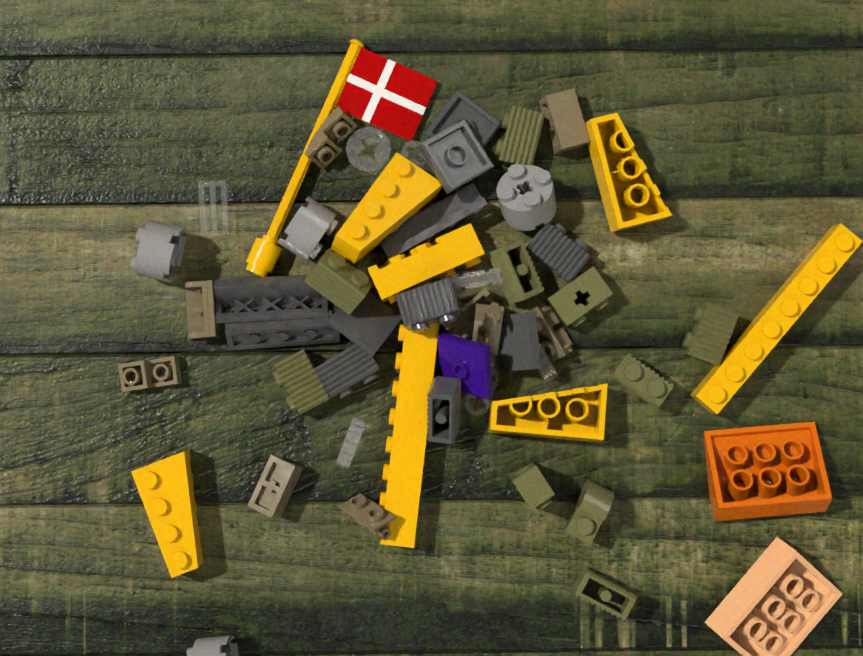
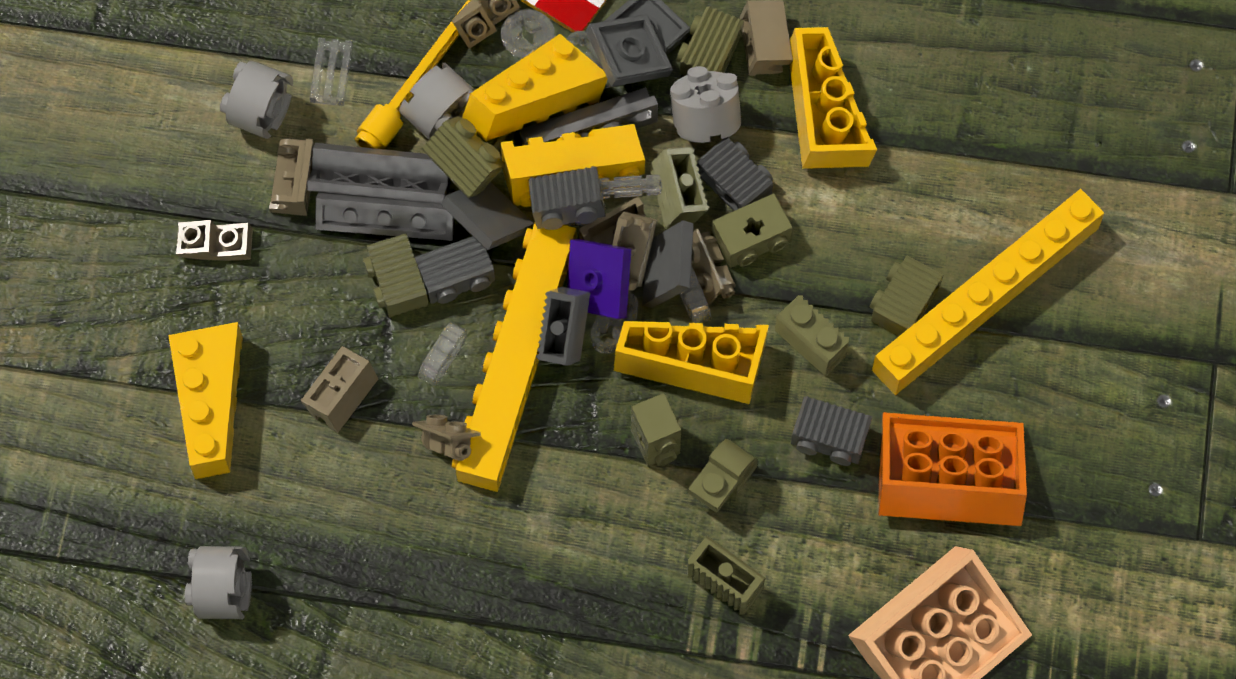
camera: 15 degrees right, 20 degrees down
none -> dark grey brick [791,396,872,466]

